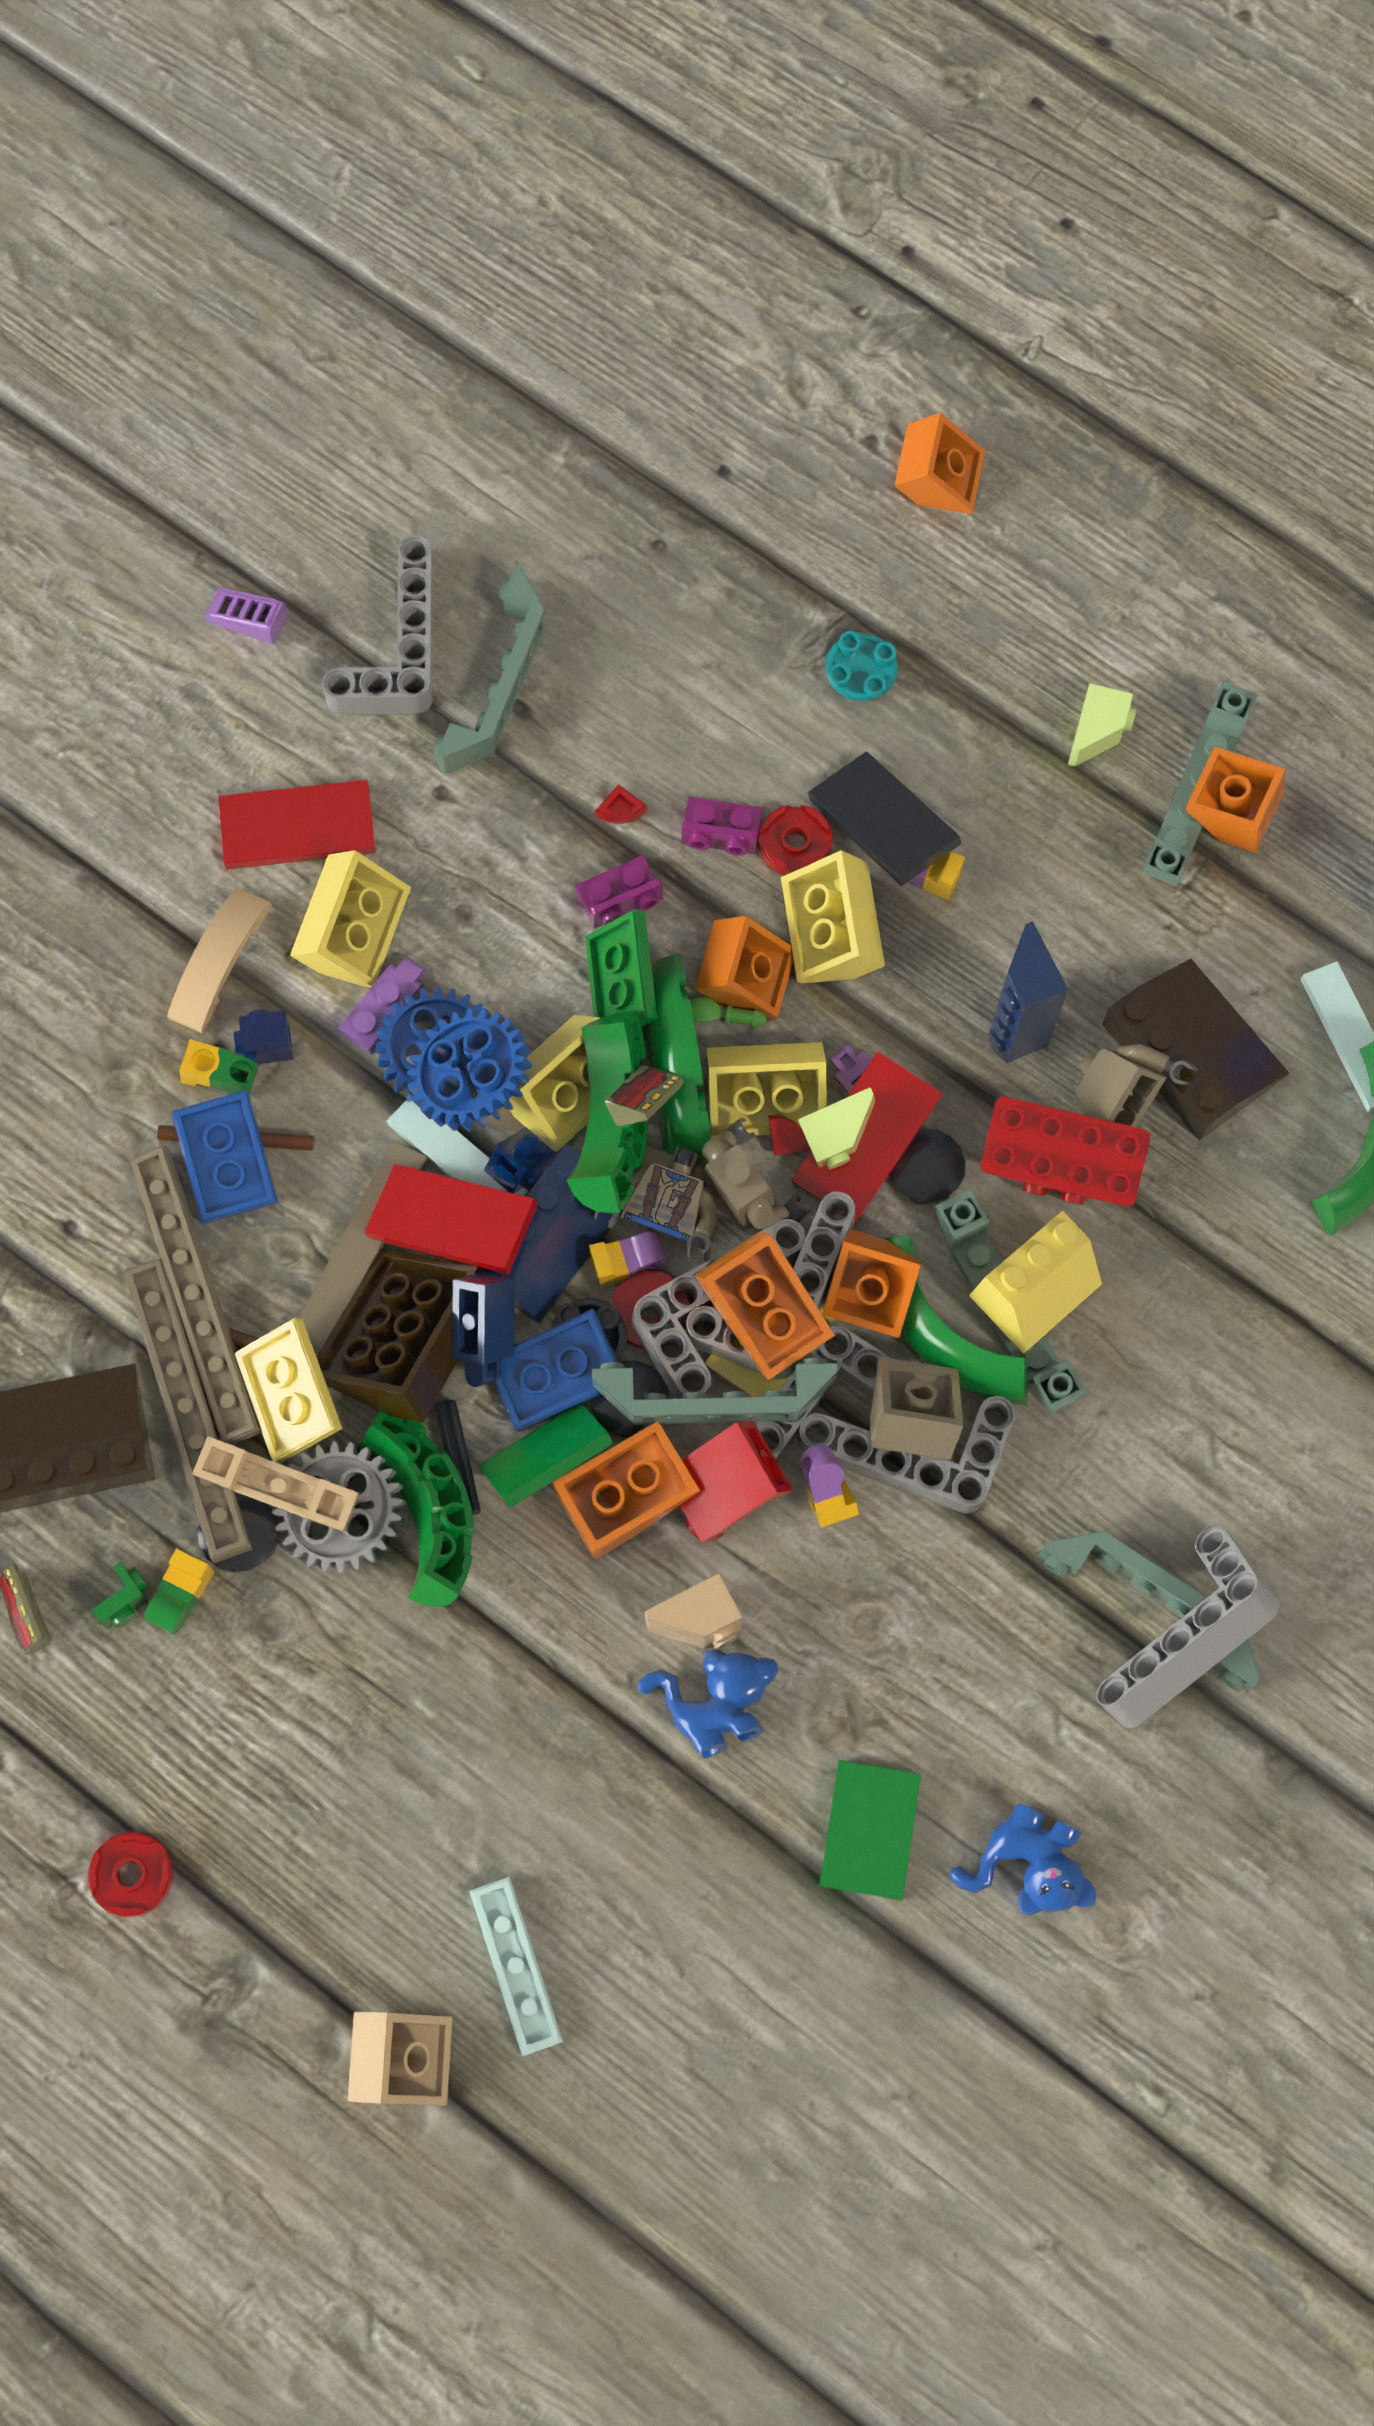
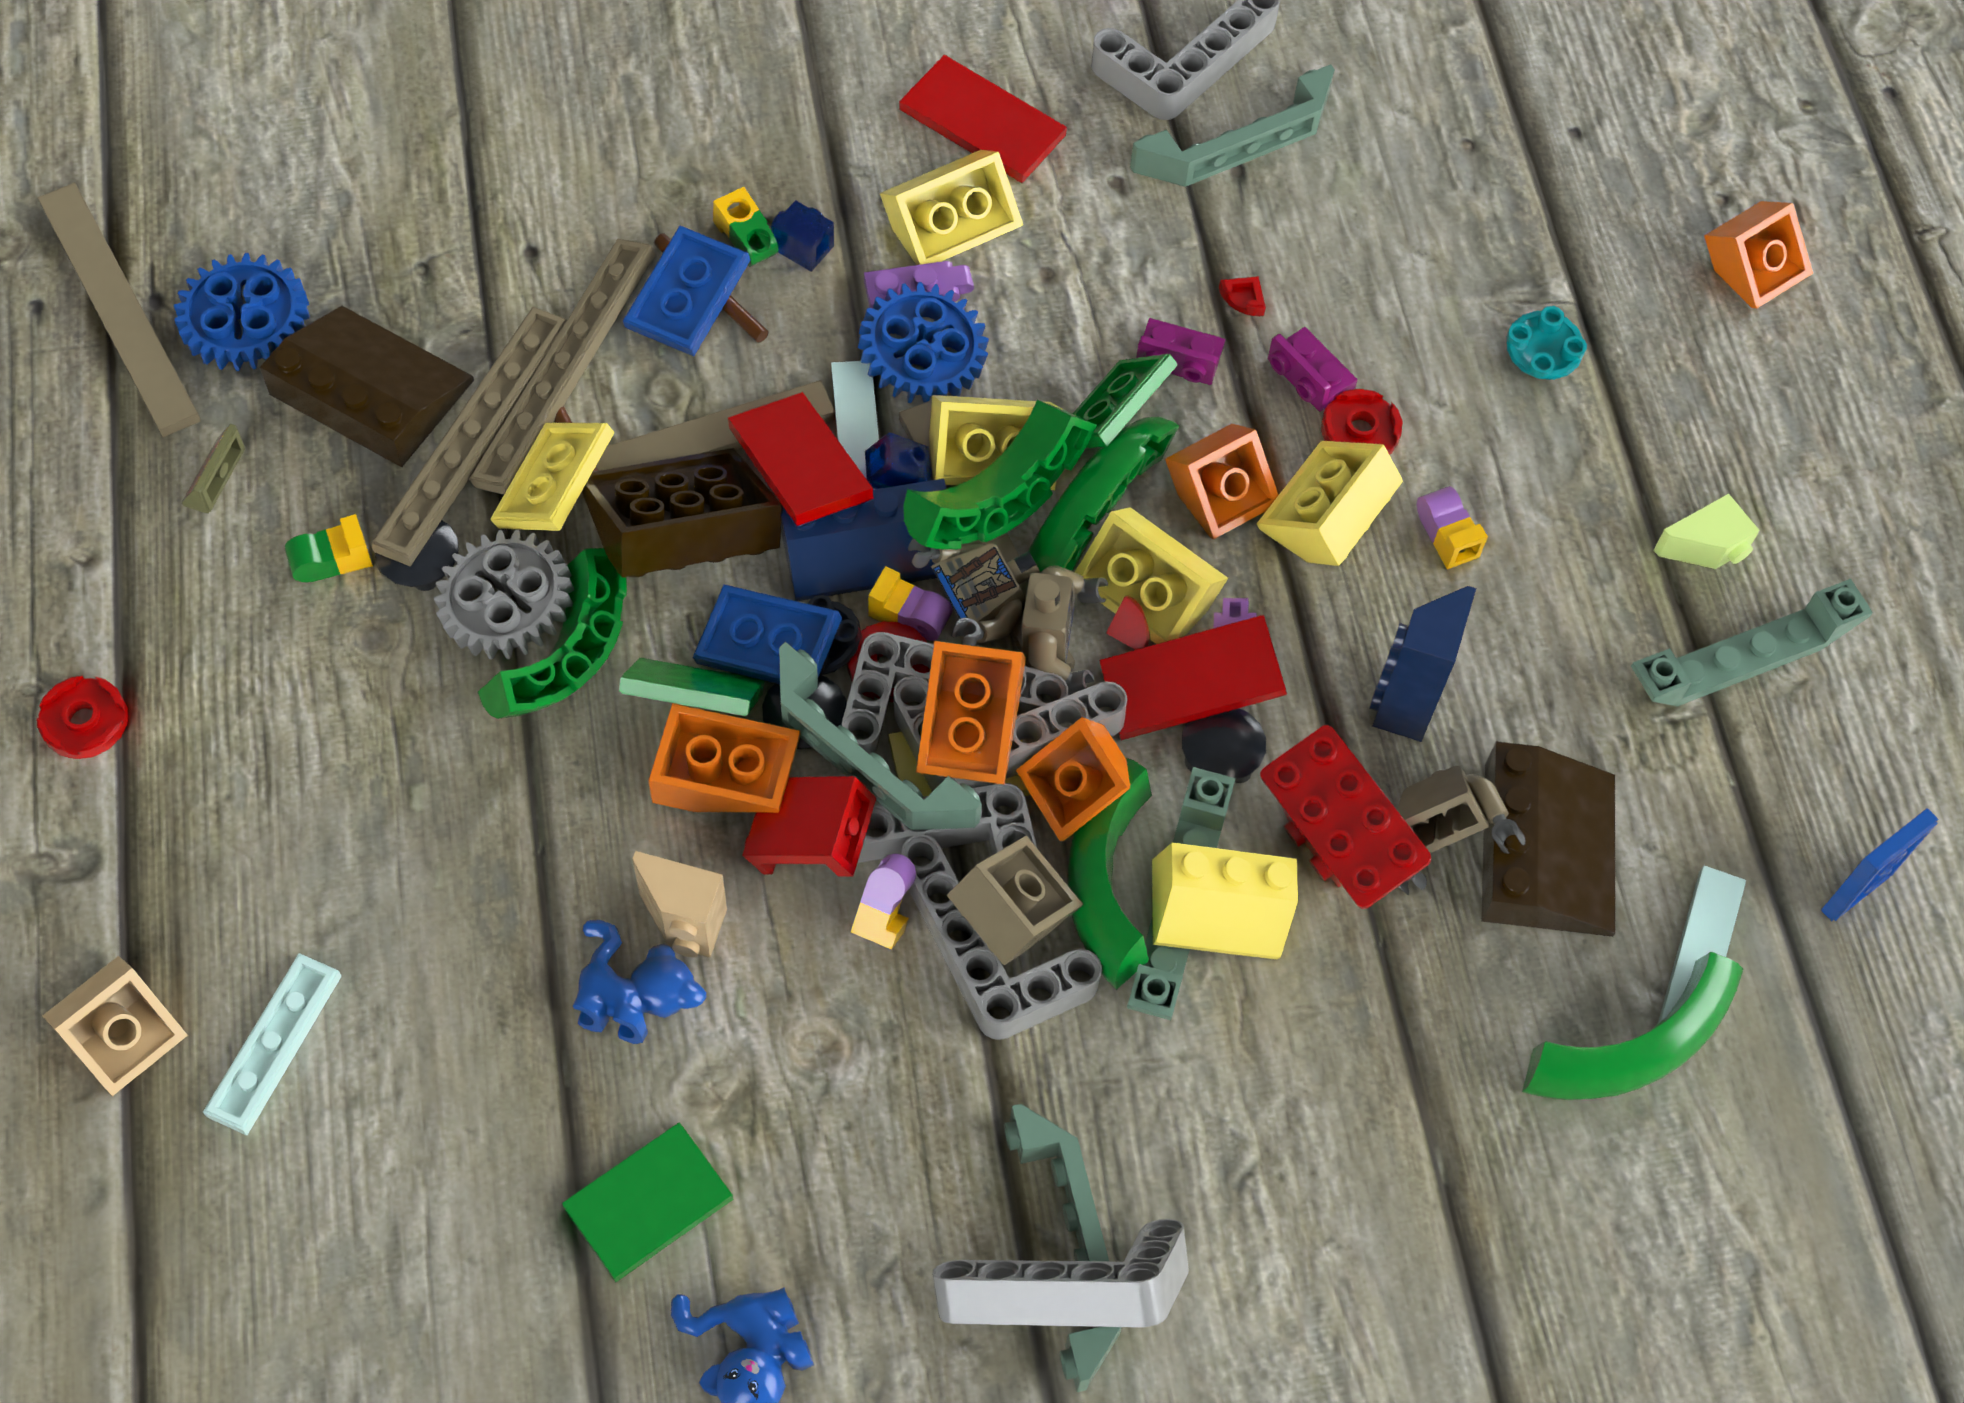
camera: 40 degrees right, 10 degrees down
green bracket [92,1562,149,1629] -> none
tan slope [167,888,272,1033] -> none
tan slope [192,1436,359,1532] -> none
blue gear [407,1008,532,1131] -> none
black axle [435,1400,481,1516] -> none
dark blue brick [452,1272,515,1387] -> none
slope [605,1066,684,1126] -> none
bright green piece [691,997,767,1028] -> none
yellowish green slope [798,1087,876,1169] -> none
black tile [808,751,961,886] -> none
orange slope [1186,746,1286,853] -> none

